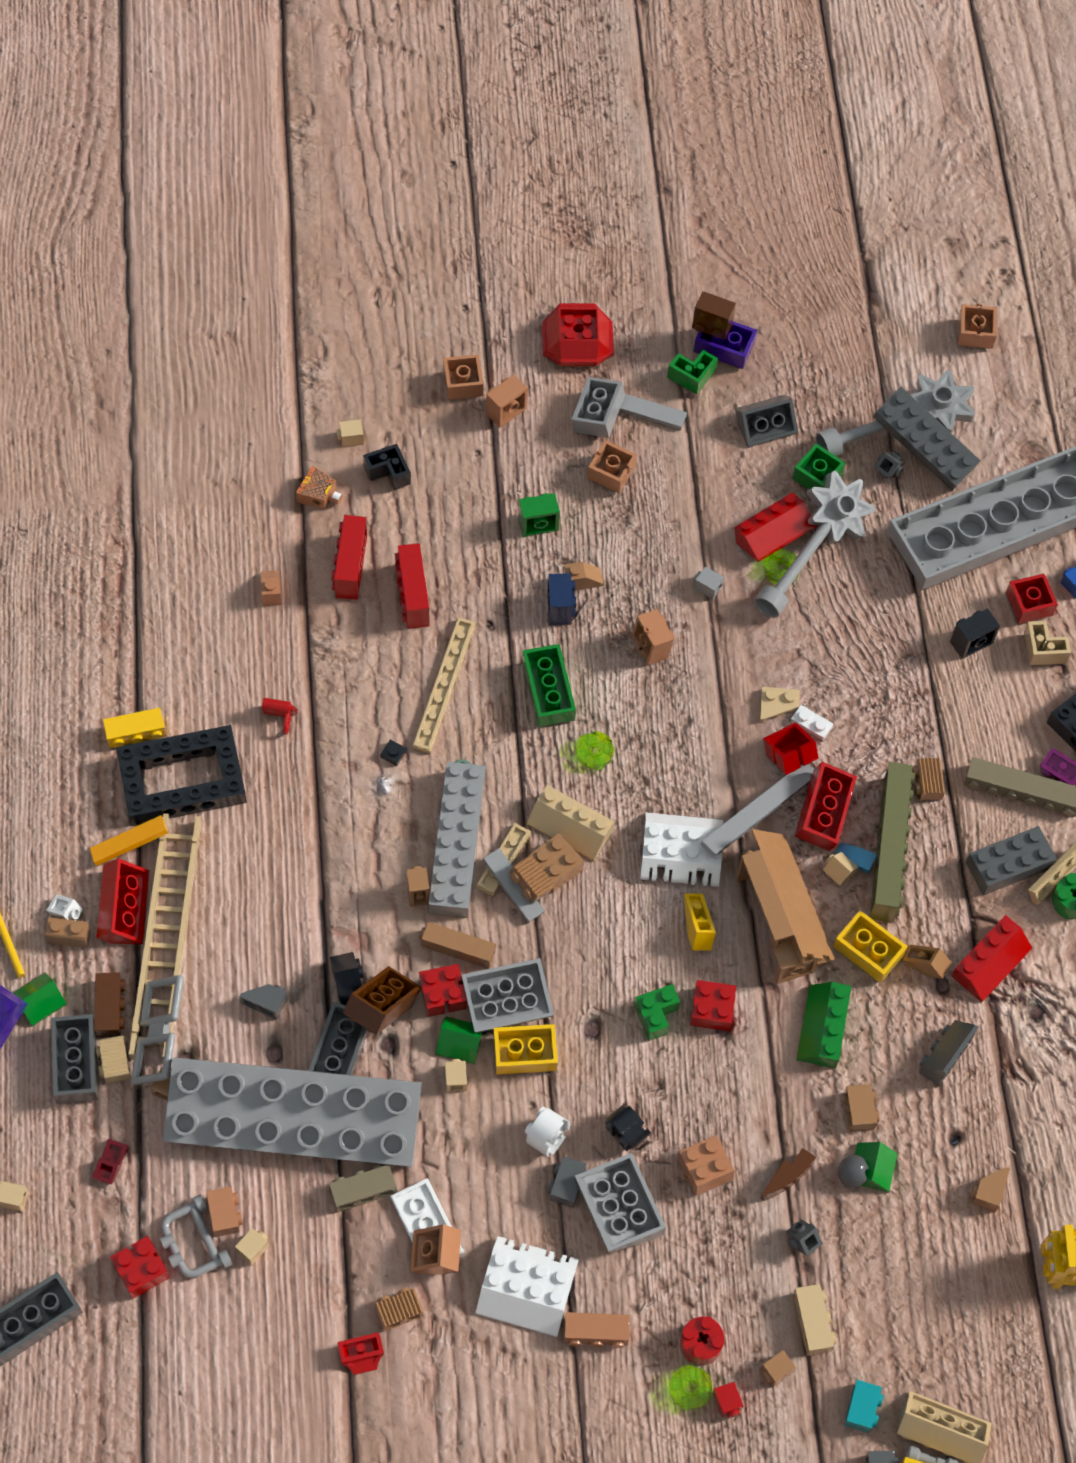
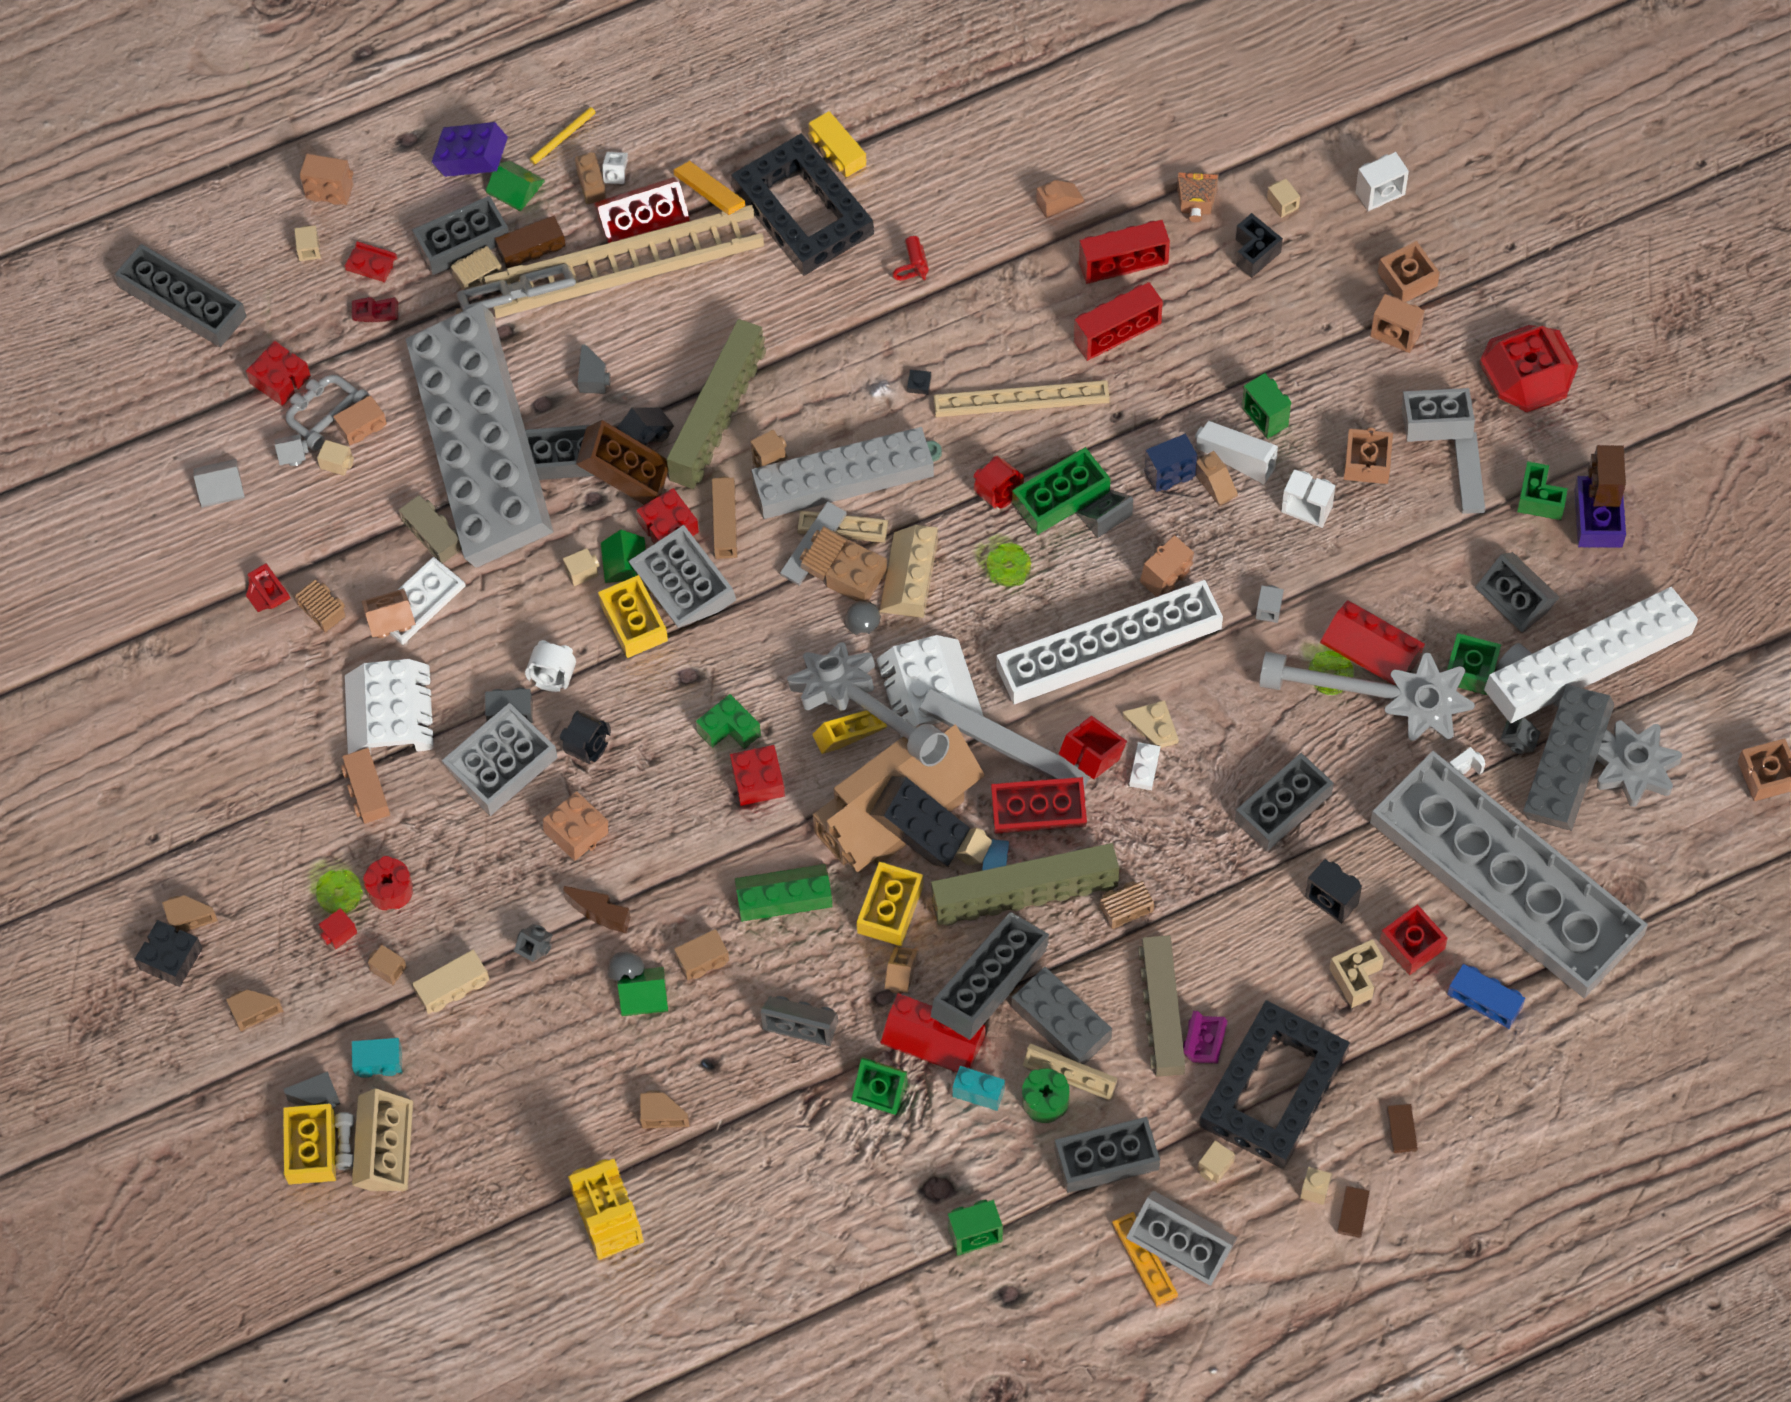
camera: 75 degrees right, 0 degrees up
none -> light grey slope [194,459,245,508]
none -> light grey brick [275,434,309,466]
none -> red plate [345,241,397,283]
none -> olive brick [667,319,766,489]
none -> light grey piece [787,642,949,766]
none -> dark grey hair [844,601,881,635]
none -> green slope [851,1057,908,1115]
none -> black brick [869,776,971,867]
none -> dark grey brick [931,912,1049,1040]
none -> teal brick [952,1066,1005,1111]
none -> red brick [973,455,1024,509]
none -> white brick [997,580,1223,705]
none -> dark grey slope [1077,490,1133,538]
none -> white slope [1195,421,1278,484]
none -> dark grey brick [1235,753,1334,851]
none -> white piece [1281,469,1336,528]
none -> white brick [1355,152,1409,211]
none -> white bracket [1449,747,1485,775]
none -> white brick [1484,586,1698,724]

